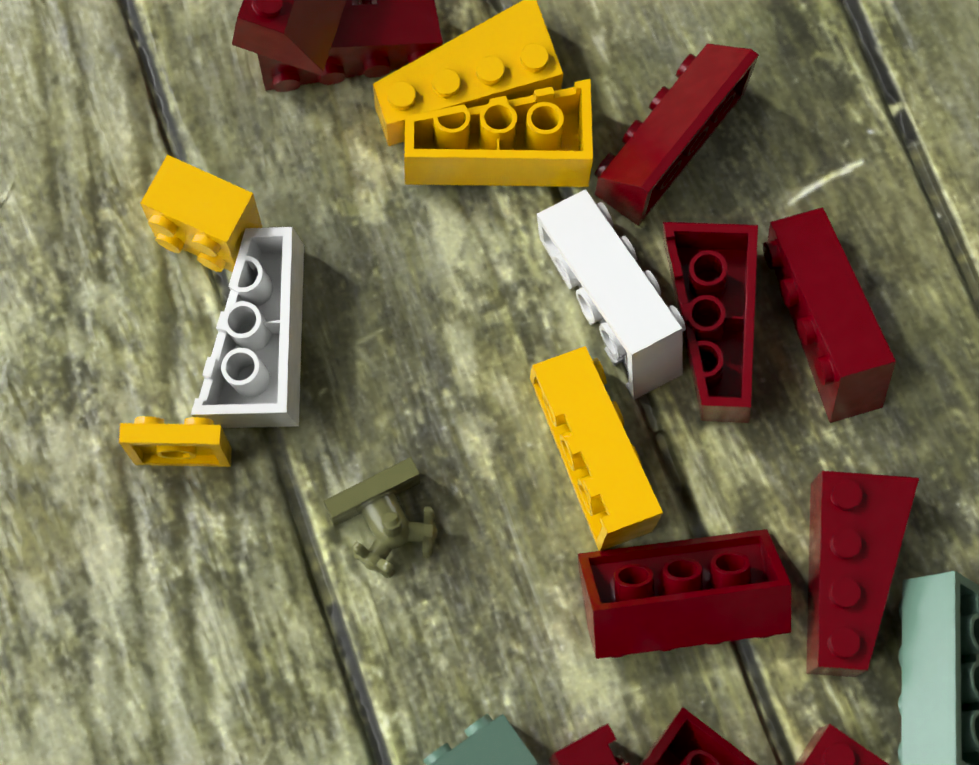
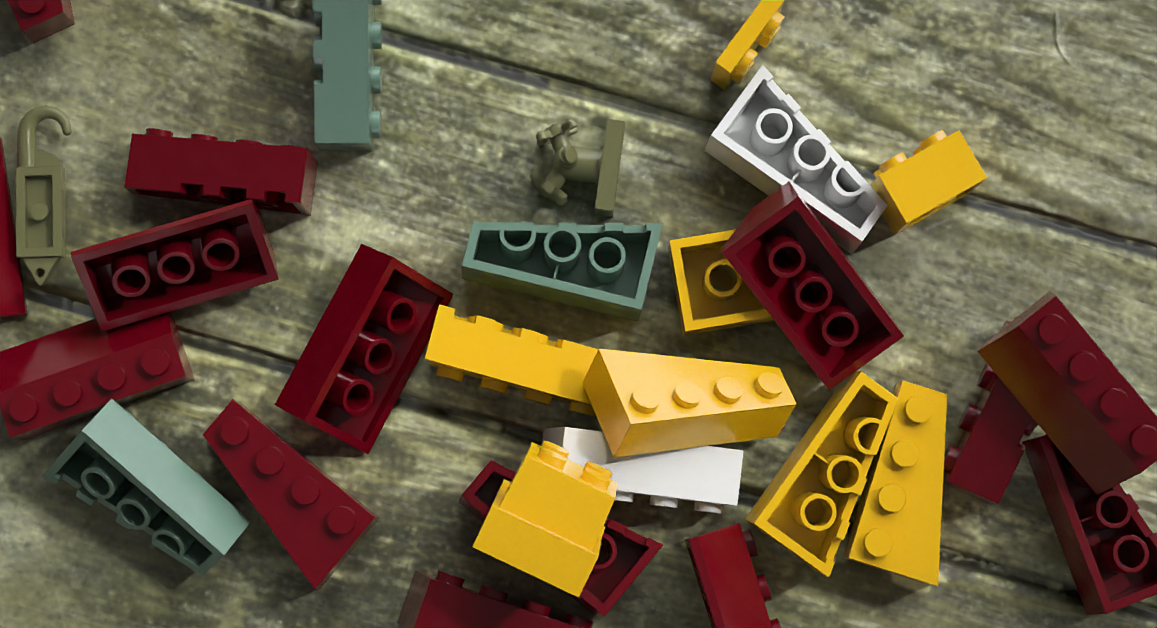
camera: 130 degrees right, 10 degrees up
none -> sand green wedge [462,222,663,322]
none -> yellow piece [472,441,618,598]
none -> yellow wedge [582,349,796,458]
none -> yellow brick [667,229,774,336]
none -> dark red slope [721,181,904,390]

